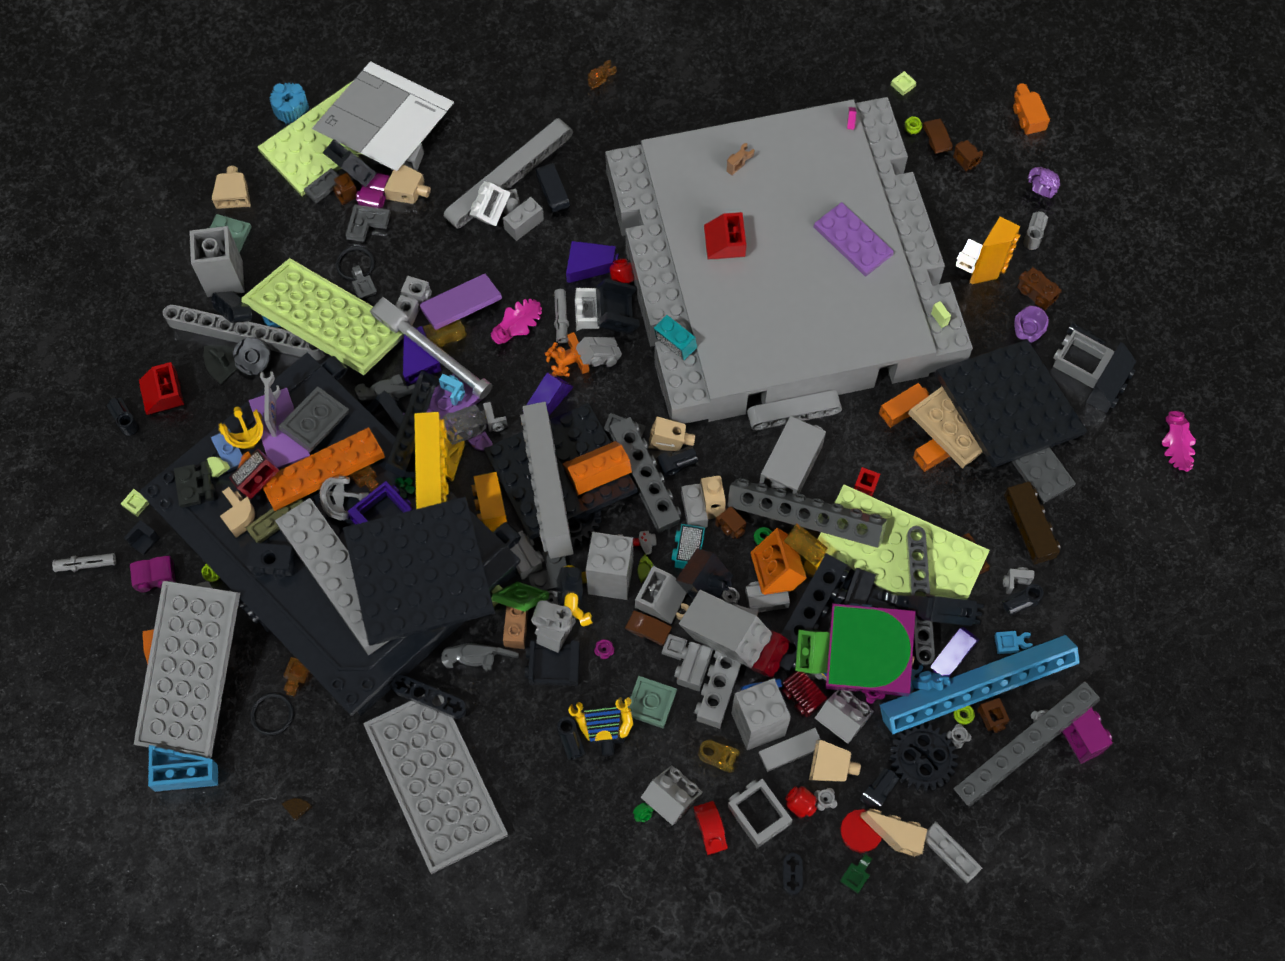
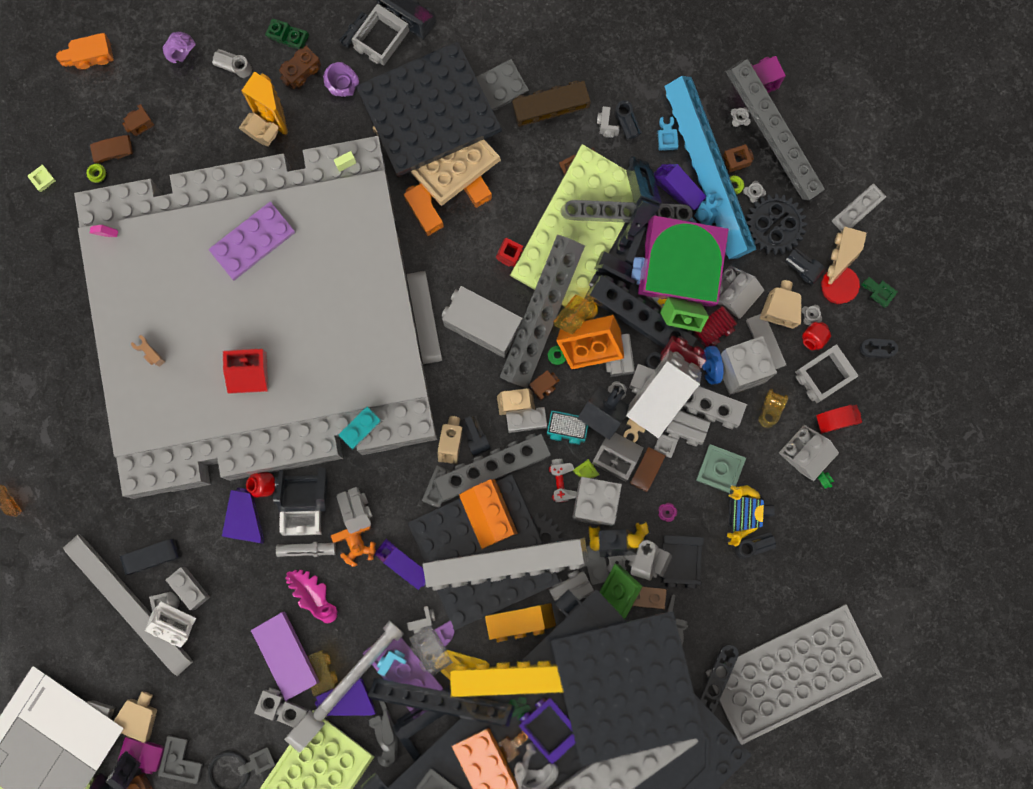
camera: 90 degrees left, 15 degrees up
none -> dark green slope [265,19,309,50]

